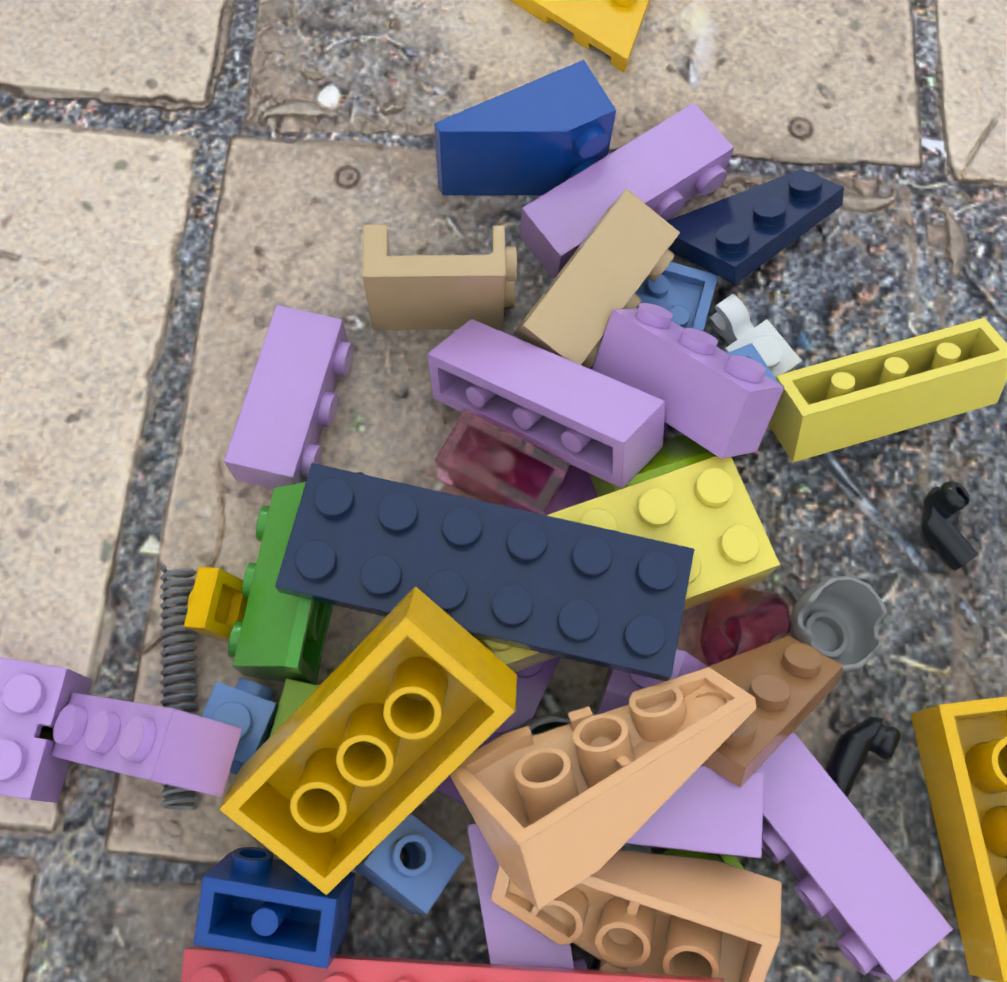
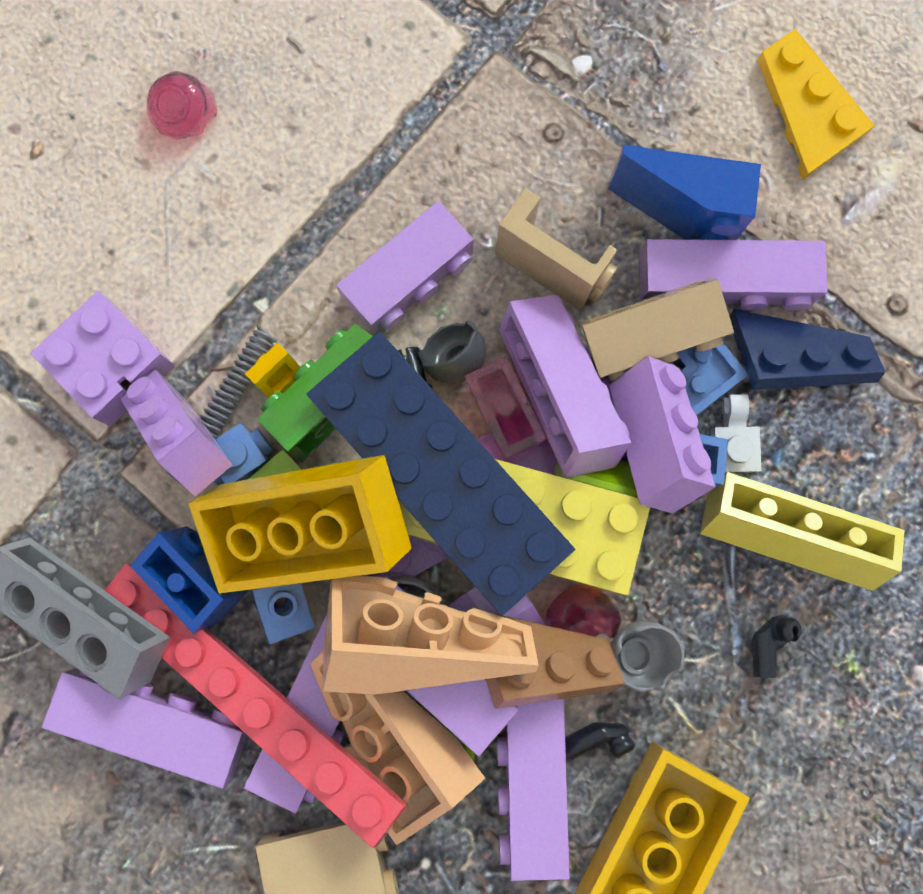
camera: 35 degrees right, 10 degrees up
none -> dark grey hair [418,321,486,385]

